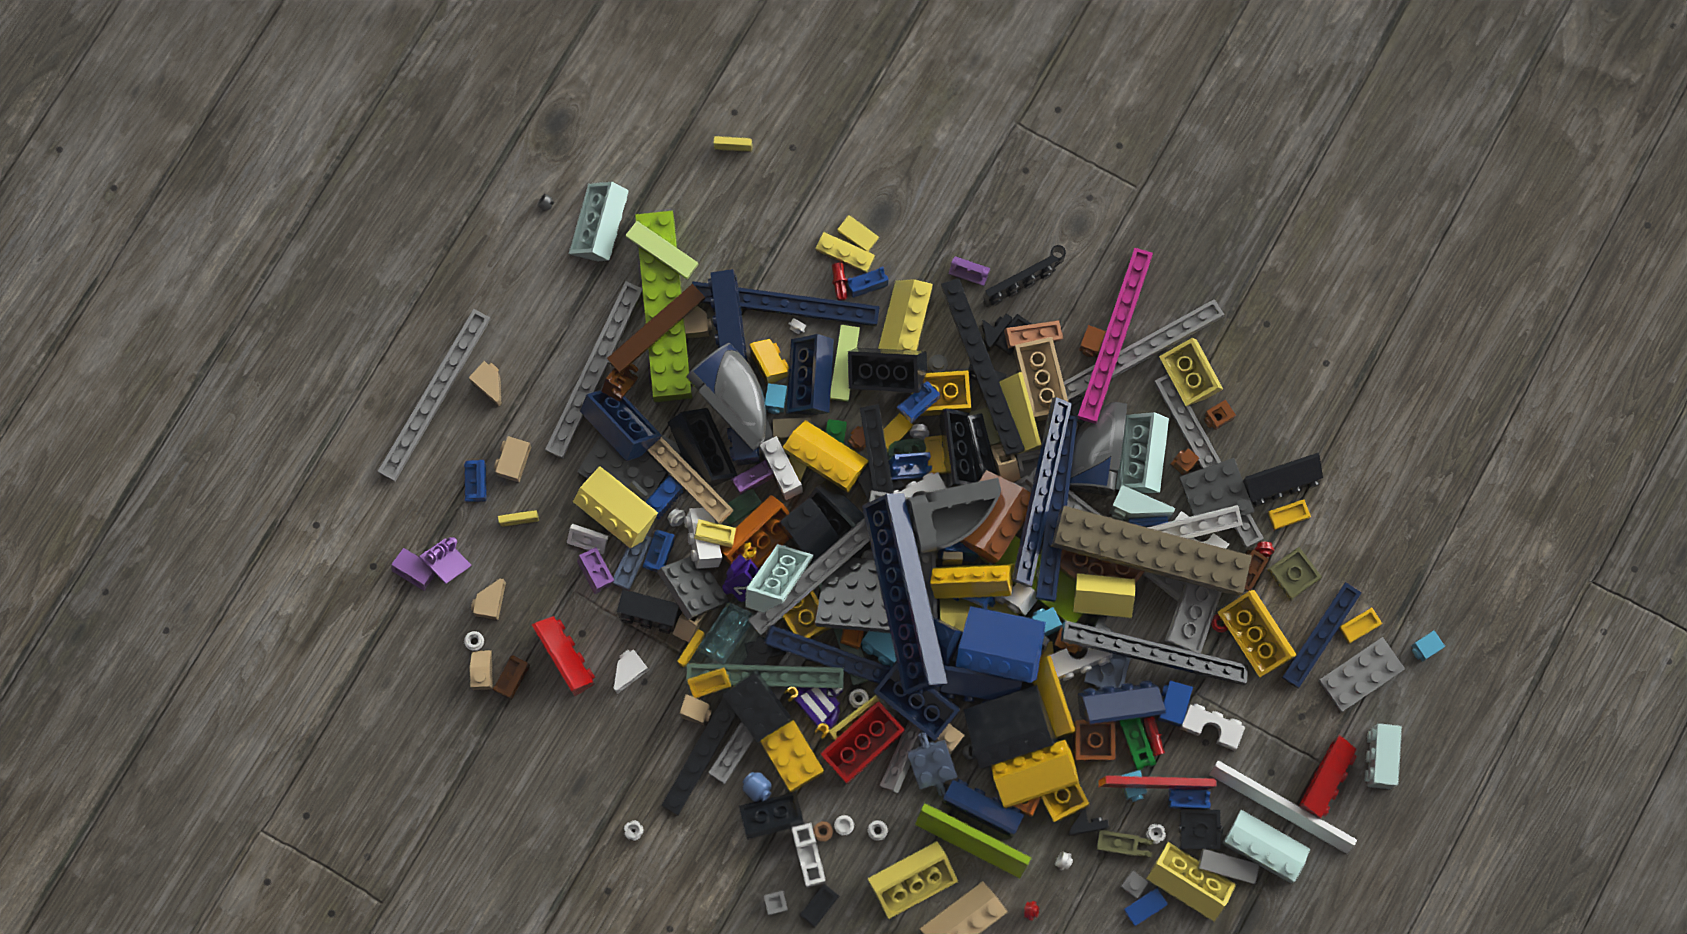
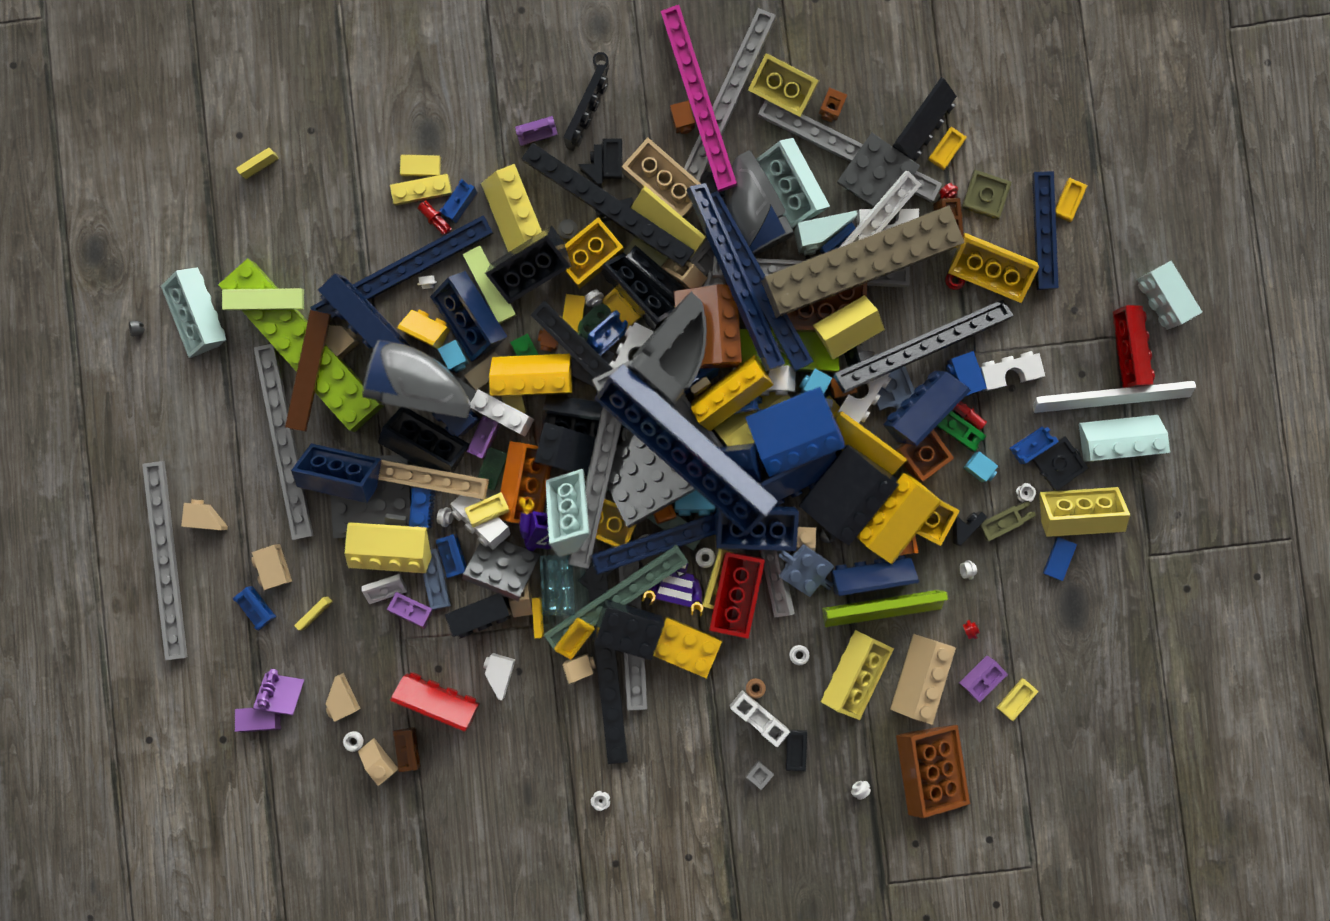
camera: 30 degrees left, 10 degrees up
reddish brown hinge [602,364,639,401] -> none
black plate [739,791,805,840] -> none
medium blue head [743,772,772,802] -> none
white plate [834,815,854,835] -> none
blue hinge [897,381,940,423] -> none
nougat plate [1004,321,1063,348] -> none
red tile [1098,776,1216,790] -> none
light grey plate [1121,871,1149,899] -> none
light grey tile [1165,582,1222,653] -> none
dark orange brick [1170,448,1199,475] -> none
light grey tile [1198,849,1260,884] -> none
light grey plate [1318,637,1405,712] -> none
medium azure brick [1412,631,1445,662] -> none

